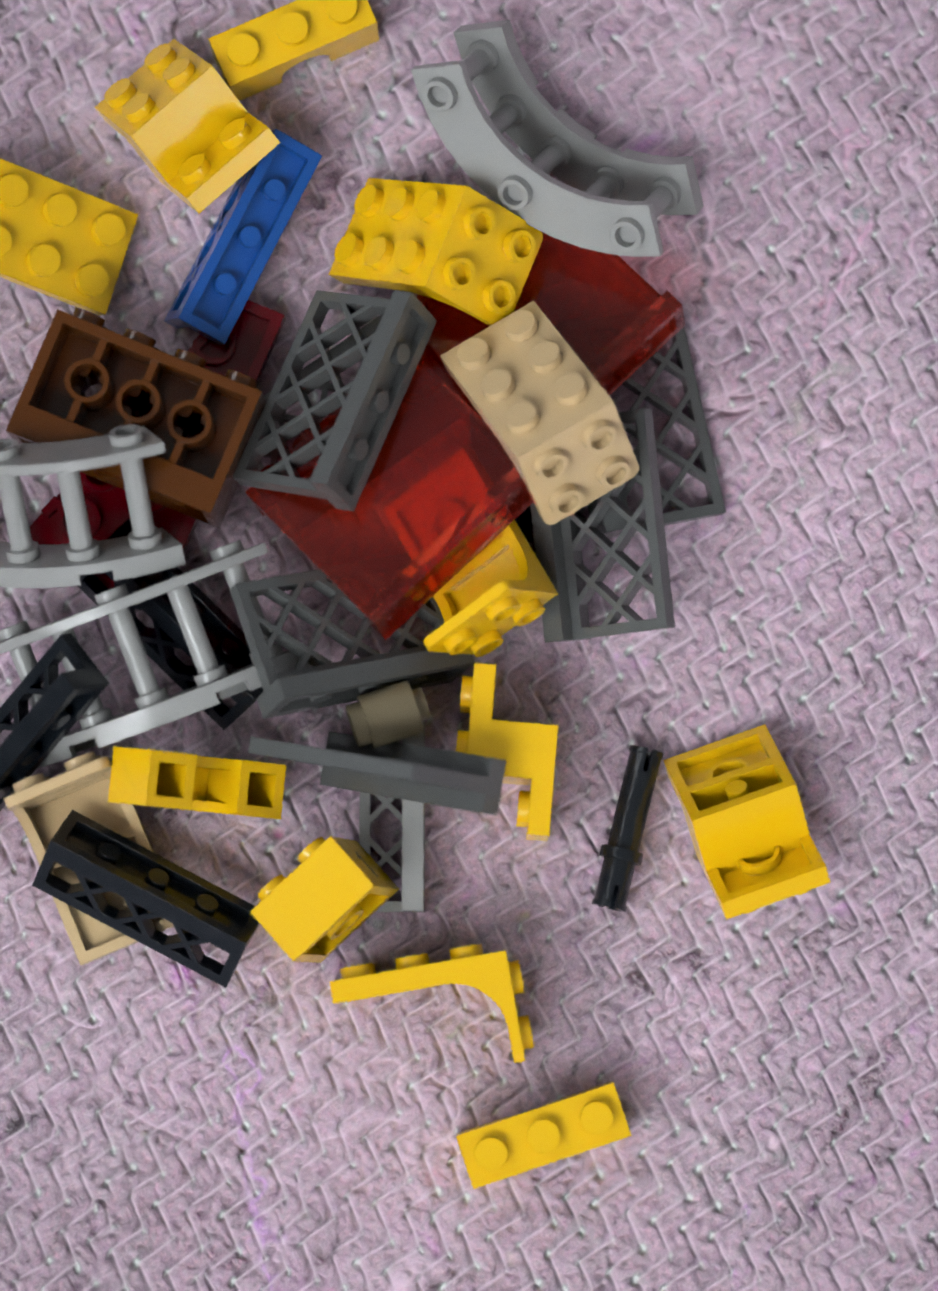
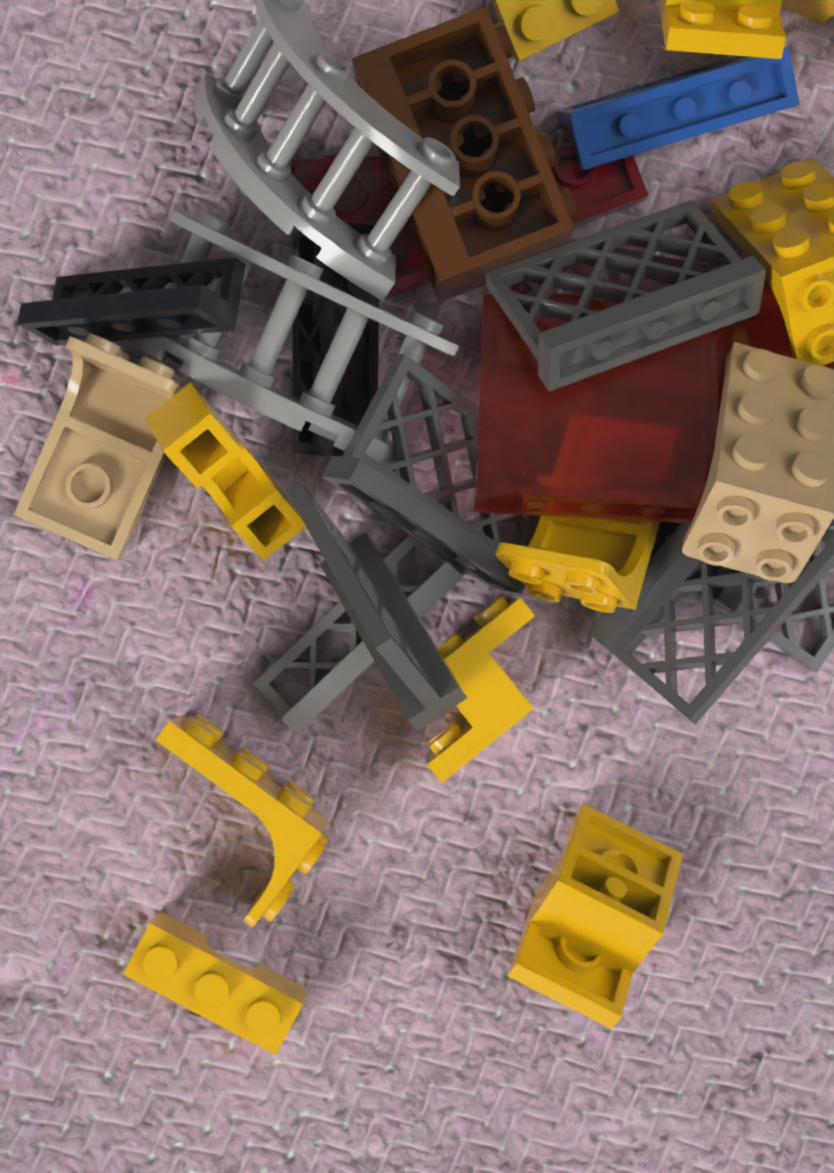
camera: 45 degrees right, 5 degrees up
black fence [32,810,260,988] -> none
yellow brick [250,836,399,963] -> none
dark tan brick [345,680,431,749] -> none
black pin [592,745,664,912] -> none

